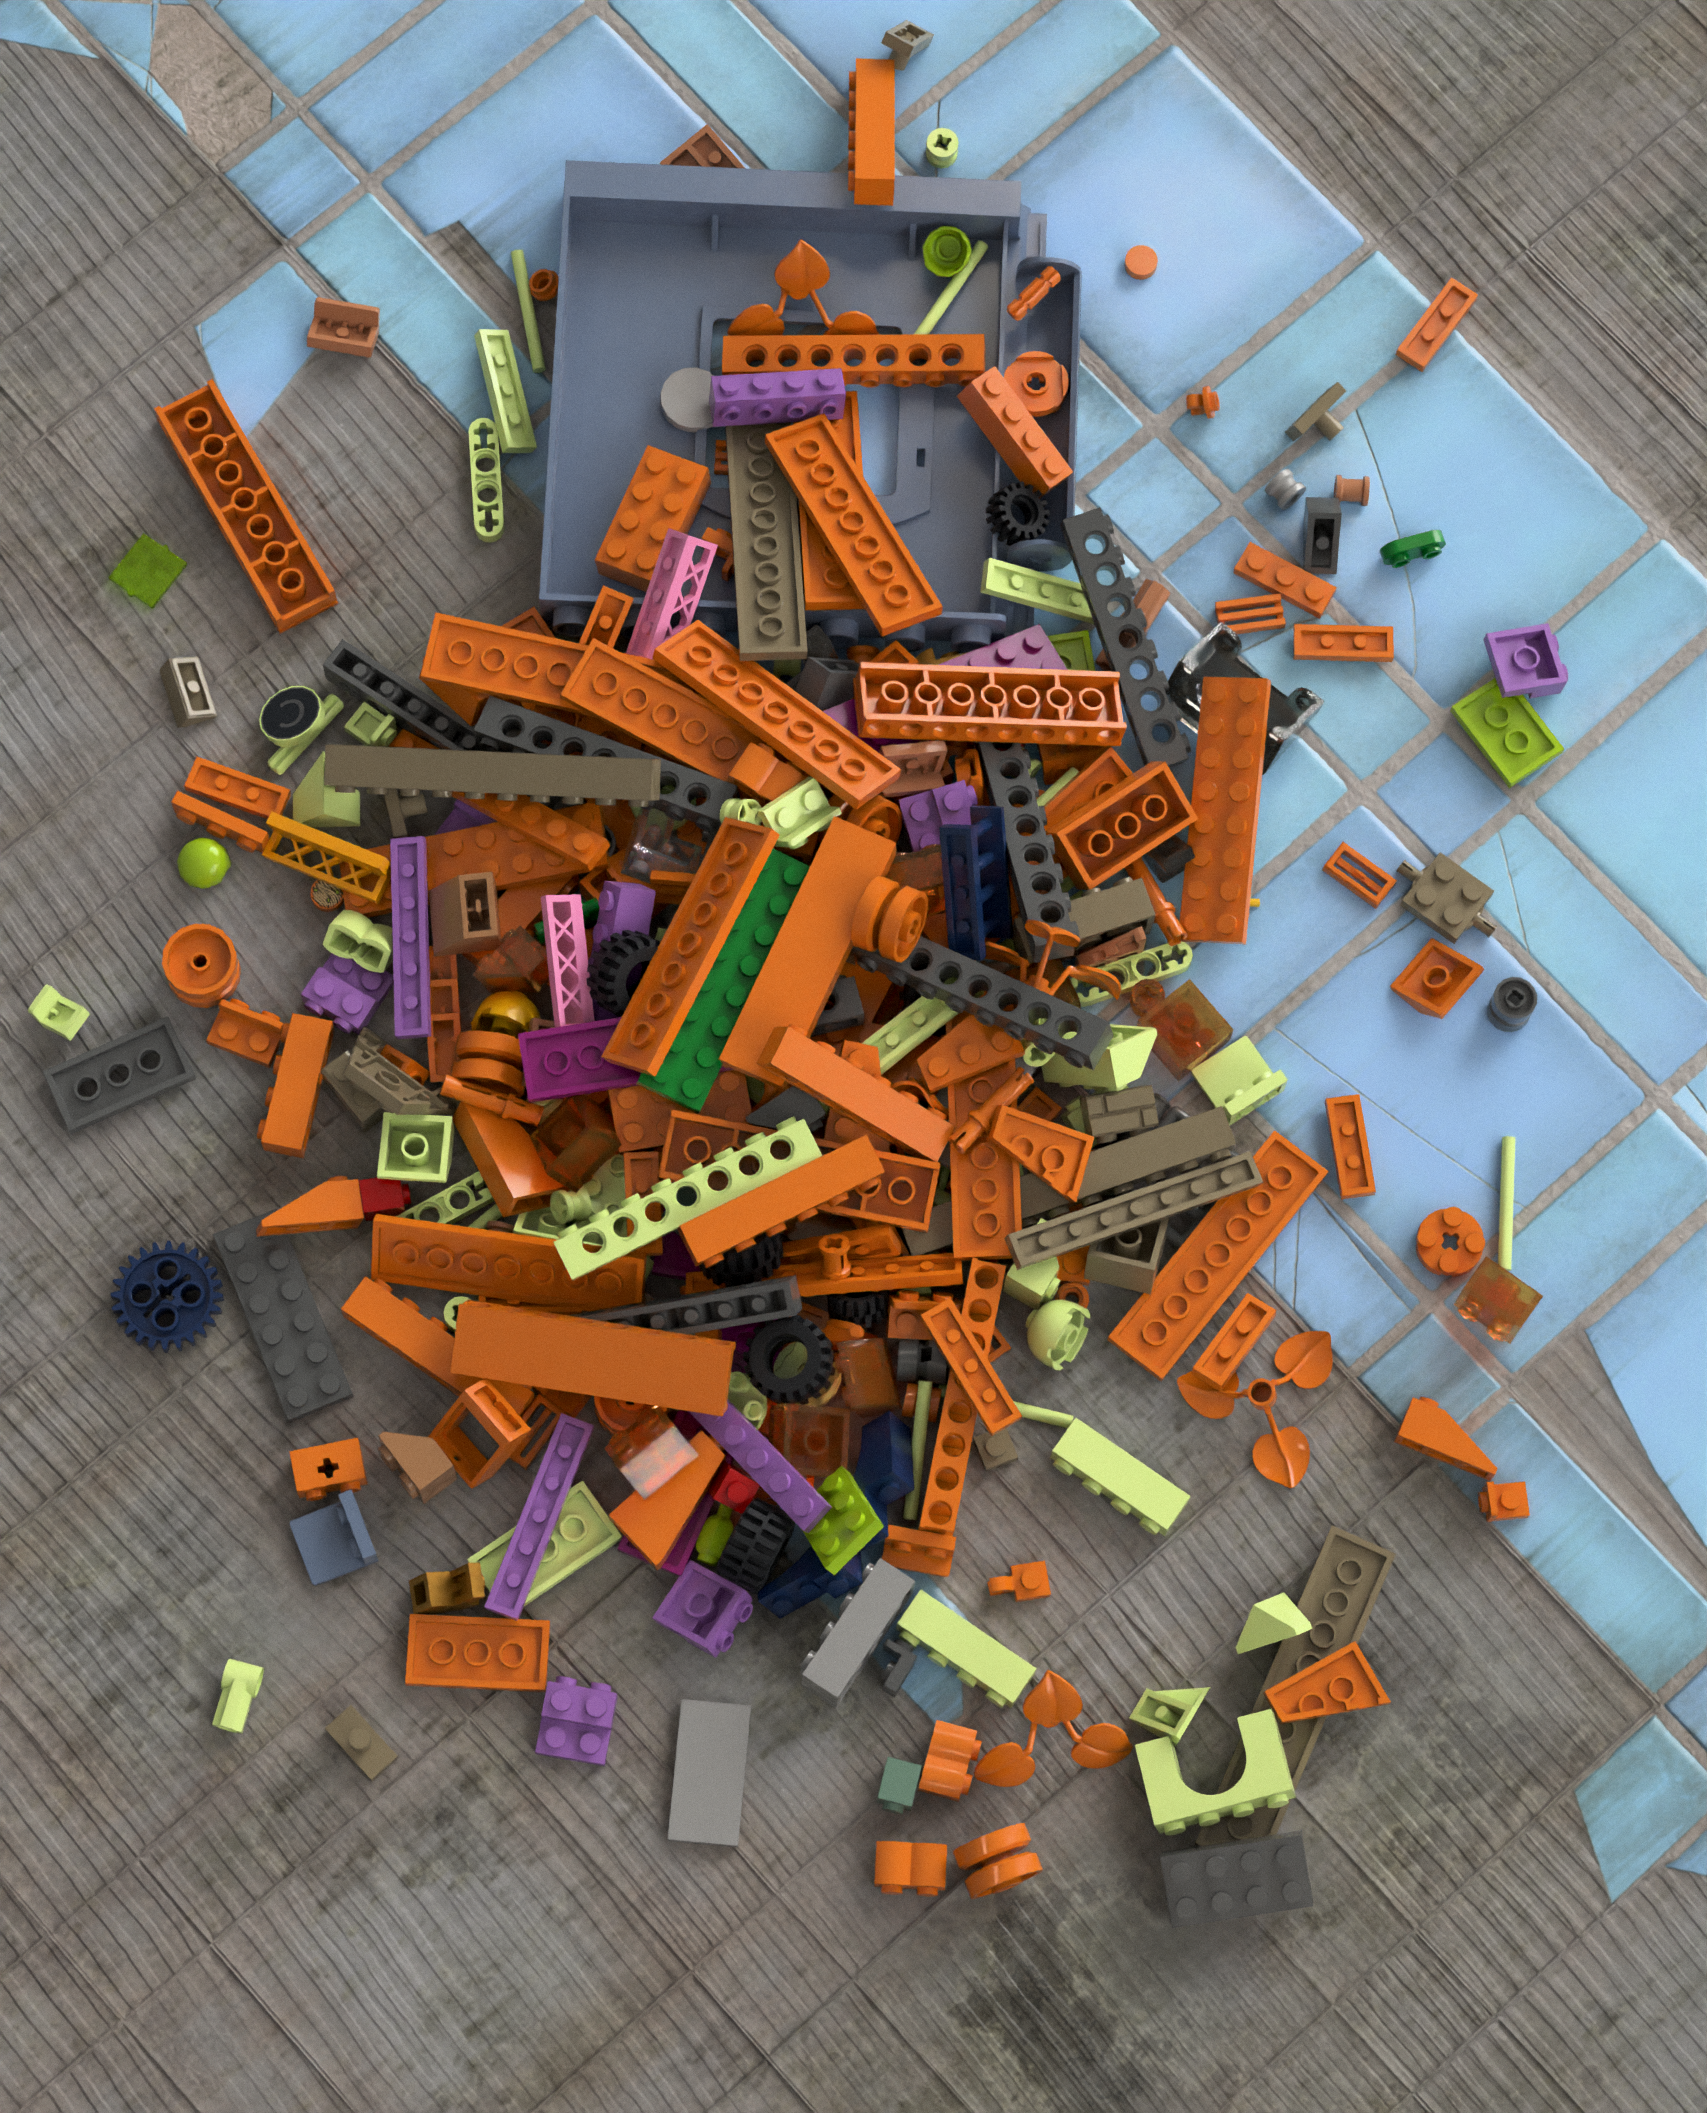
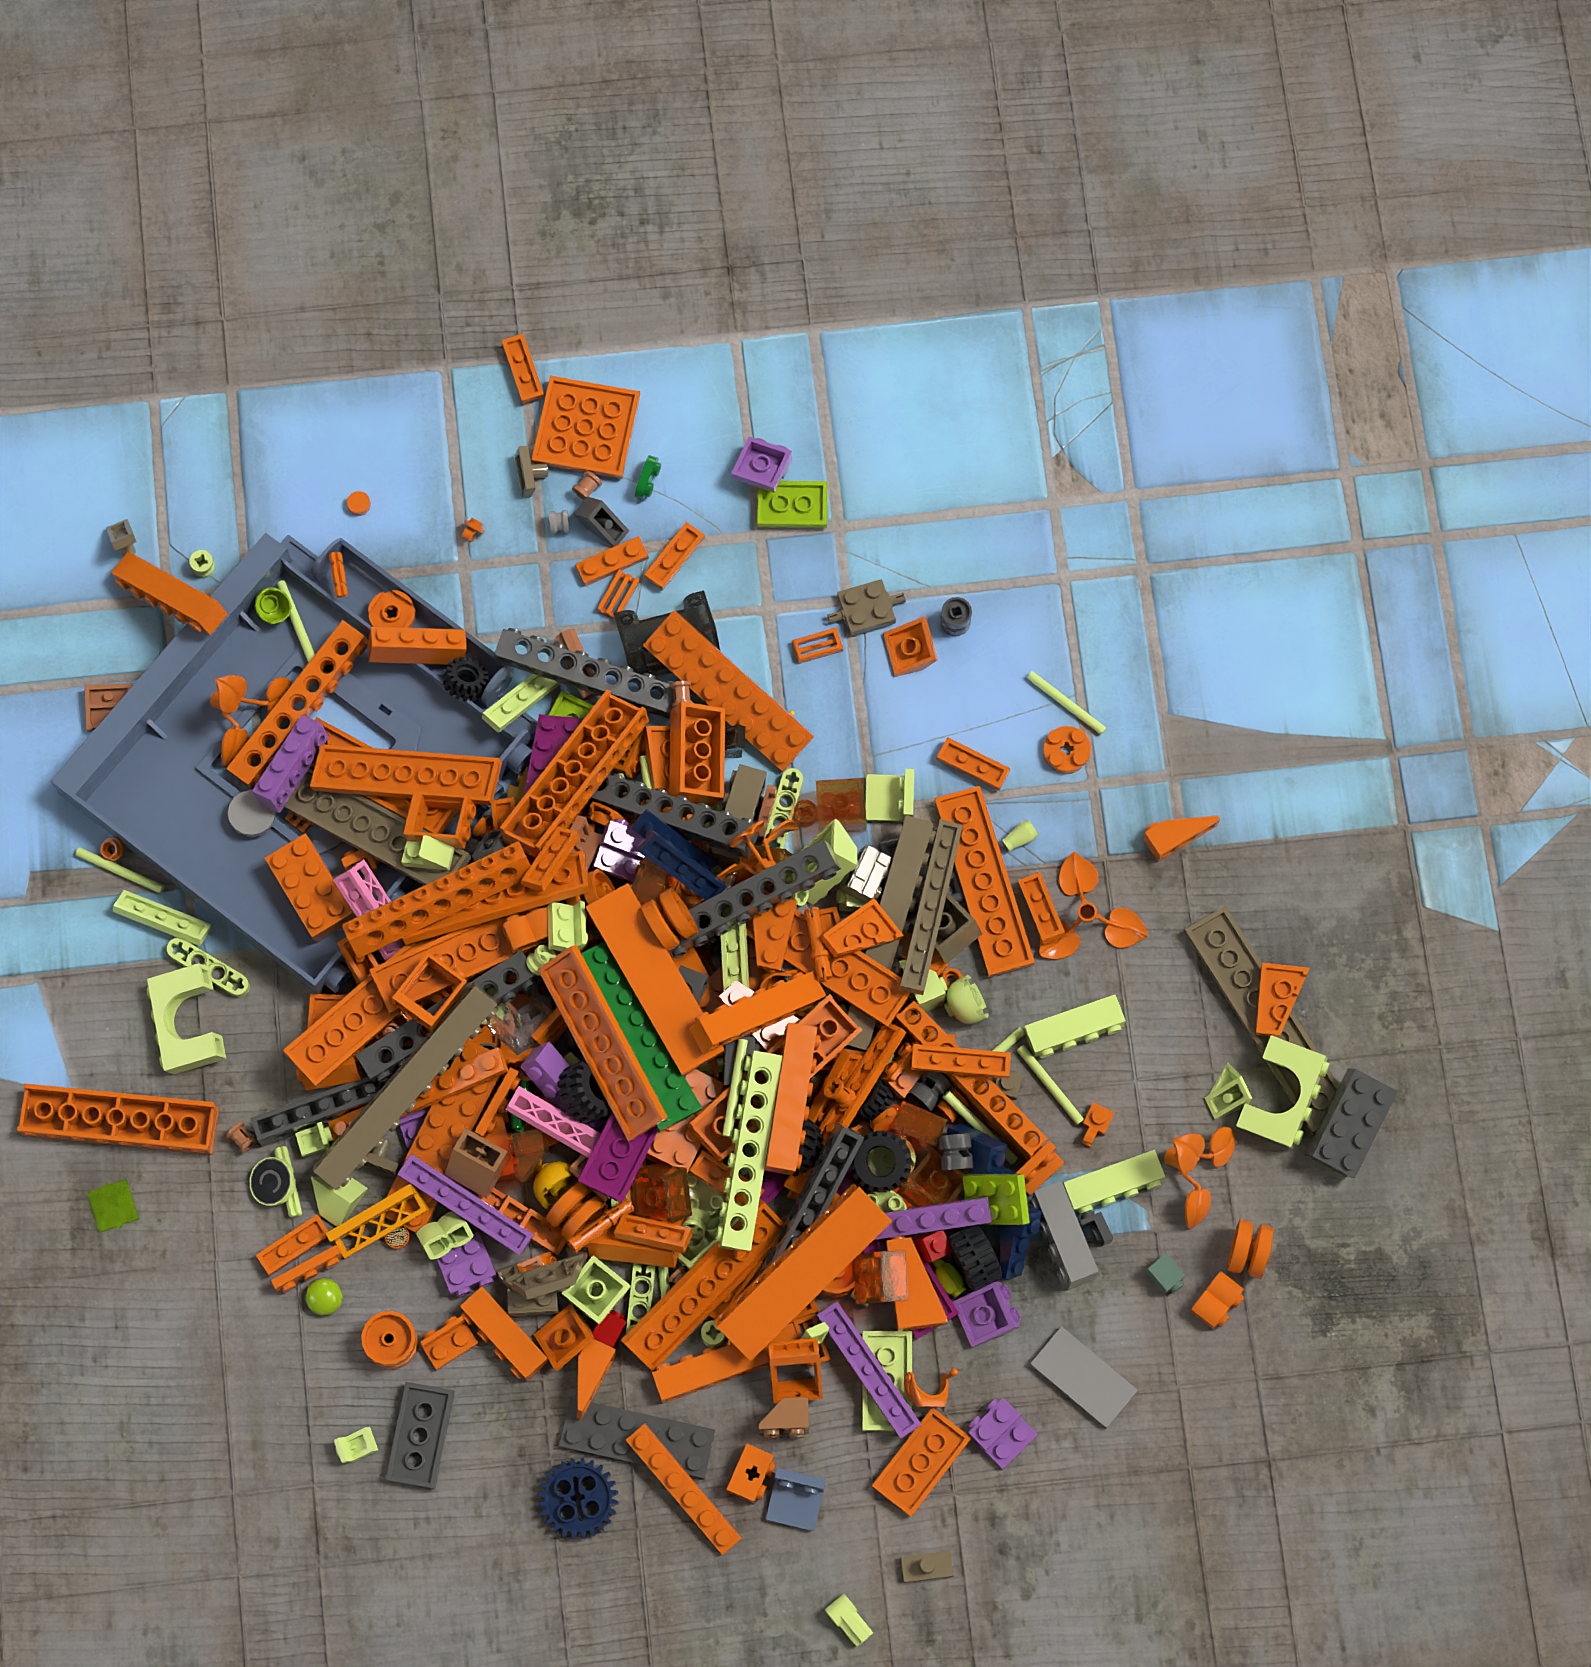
camera: 50 degrees left, 0 degrees up
dark tan slope [160,656,217,728] -> none
nougat bracket [307,297,380,358] -> none
pearl gold brick [409,1562,485,1614] -> none
orange brick [918,1720,982,1802] -> none
orange pin [1124,856,1188,946] -> none
yellowish green slope [1236,1592,1312,1654] -> none
clear orange brick [1454,1256,1543,1344] -> none
orange bracket [1478,1481,1530,1522] -> none
none -> yellowish green arch [147,963,226,1074]
none -> nougat bush [226,1121,258,1154]
none -> orange brick [342,841,531,959]
none -> orange window [392,952,467,1032]
none -> yellowish green slope [401,835,455,870]
none -> orange window [403,791,476,849]
none -> orange plate [474,1067,521,1137]
none -> orange plate [521,826,580,892]
none -> orange plate [531,376,641,479]
none -> orange slope [534,1303,594,1371]
none -> orange plate [614,1214,693,1253]
none -> orange plate [626,1423,742,1555]
none -> nougat bush [670,681,693,708]
none -> yellowish green bar [722,1039,748,1137]
none -> yellowish green tile [801,1322,829,1344]
none -> orange helmet [904,1368,958,1408]
none -> dark grey wheel [939,1133,973,1170]
none -> yellowish green cone [1002,820,1039,851]
none -> yellowish green bar [1017,1045,1085,1126]

